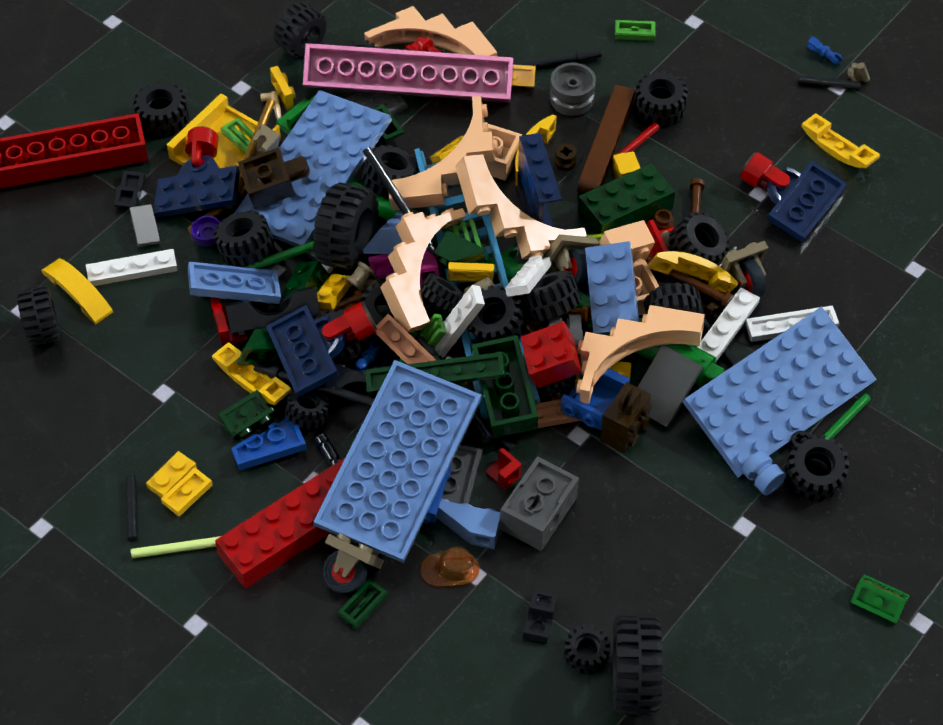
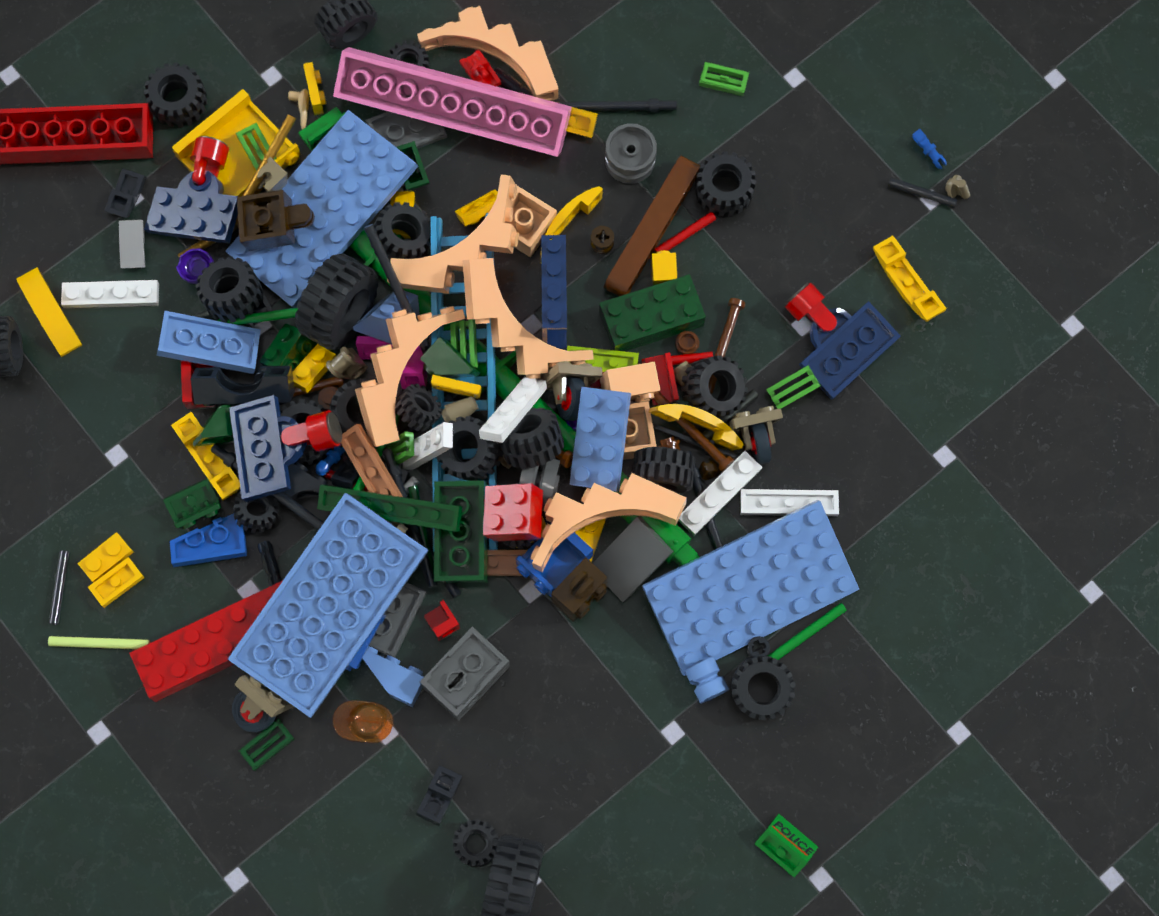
camera: 10 degrees right, 20 degrees up
none -> bright green tile [766,365,821,409]

